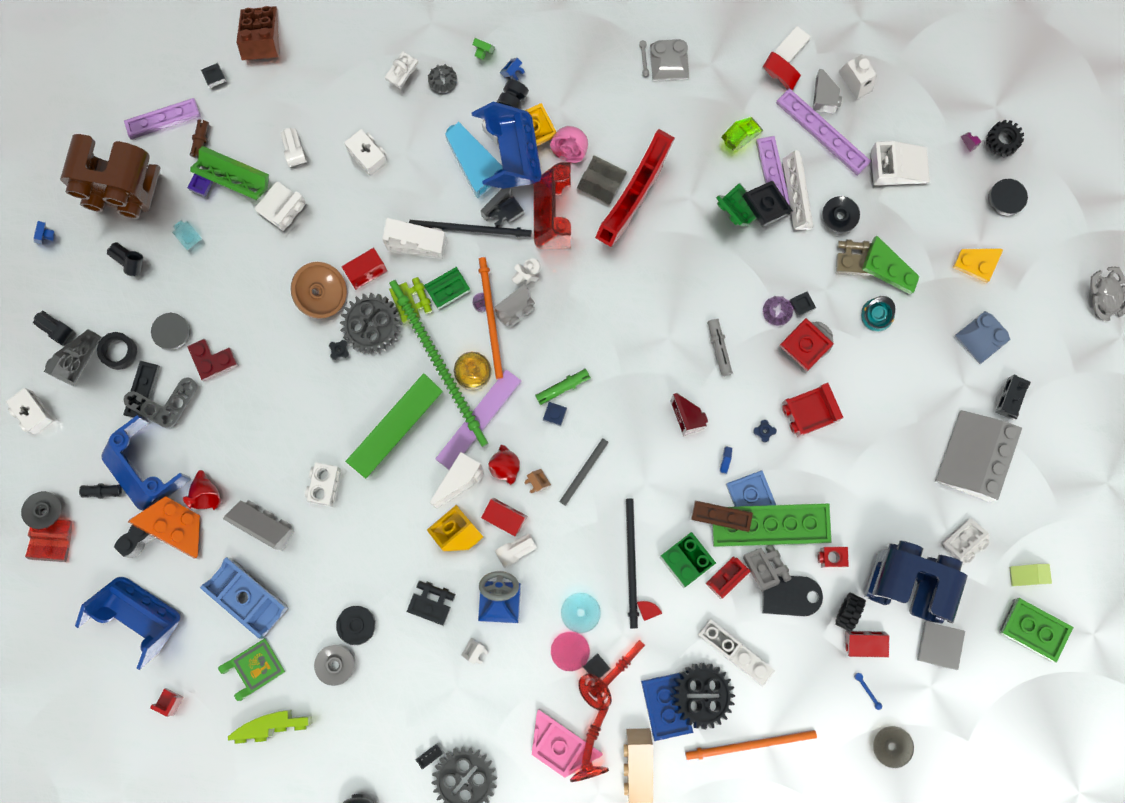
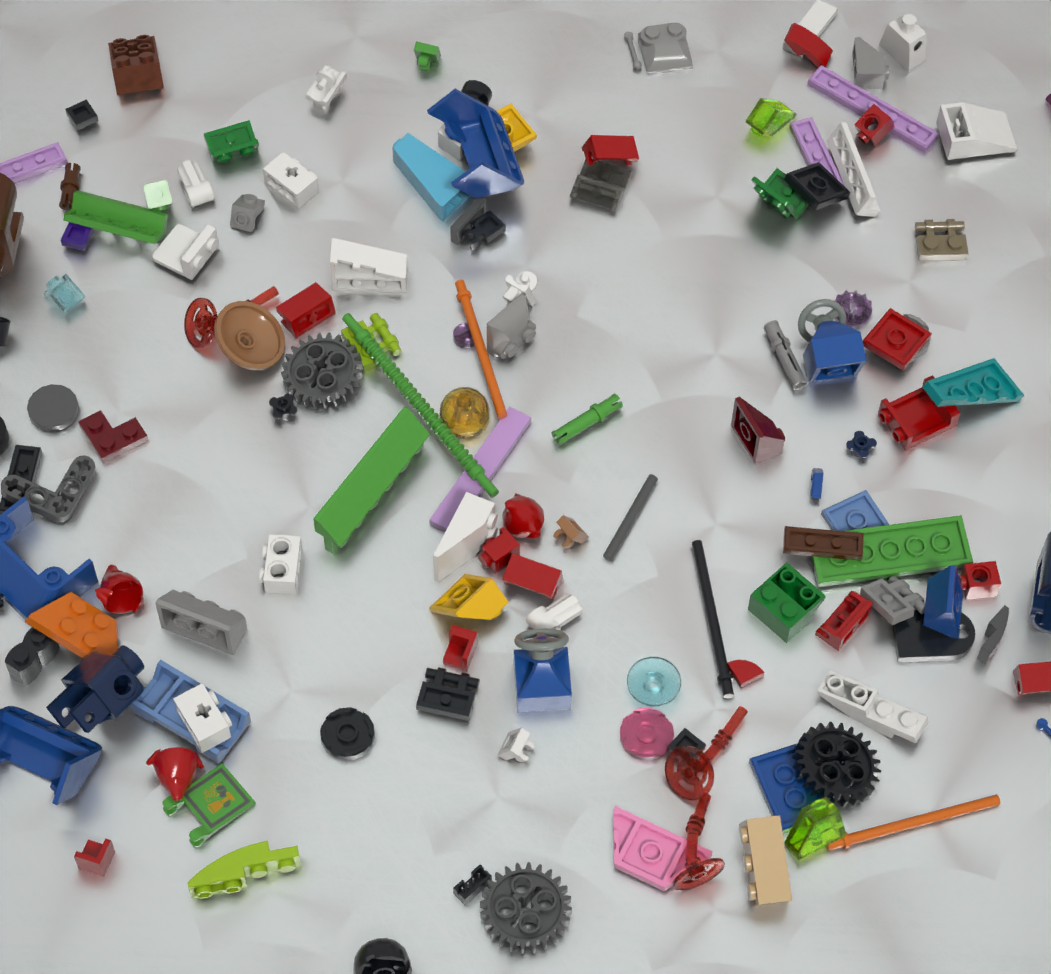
camera: 10 degrees left, 20 degrees down
light grey dish [314,645,354,686] -> none
black bar [409,219,532,238] -> none
green plate [424,267,471,310] -> none
dark grey gear [428,64,457,93] -> none
blue tile [500,57,525,81] -> none
clear red windscreen [534,162,571,249] -> none
dark blue plate [543,402,567,427] -> none
bright pink cylinder [550,126,588,163] -> none
red arch [595,129,675,247] -> none
black plate [790,291,816,317] -> none
black dish [822,196,860,233] -> none
black tyre [835,592,866,632] -> none
teal piece [861,296,895,332] -> none
bright green wing [862,236,920,295] -> none
none -> dark blue piece [46,645,145,733]
none -> bracket [143,180,173,211]
none -> red hat [146,747,204,801]
none -> white brick [173,683,232,753]
none -> clear red dish [184,286,279,348]
none -> green bracket [203,120,259,164]
none -> light grey bracket [230,194,265,232]
none -> red panel [443,625,478,671]
none -> red brick [478,526,520,574]
none -> red hinge [582,135,639,166]
none -> clear neon green slope [784,796,846,861]
none -> blue piece [798,299,867,383]
none -> red brick [854,104,894,147]
none -> teal wing [923,358,1025,407]
none -> blue slope [923,565,963,639]
none -> dark grey slope [977,605,1009,665]

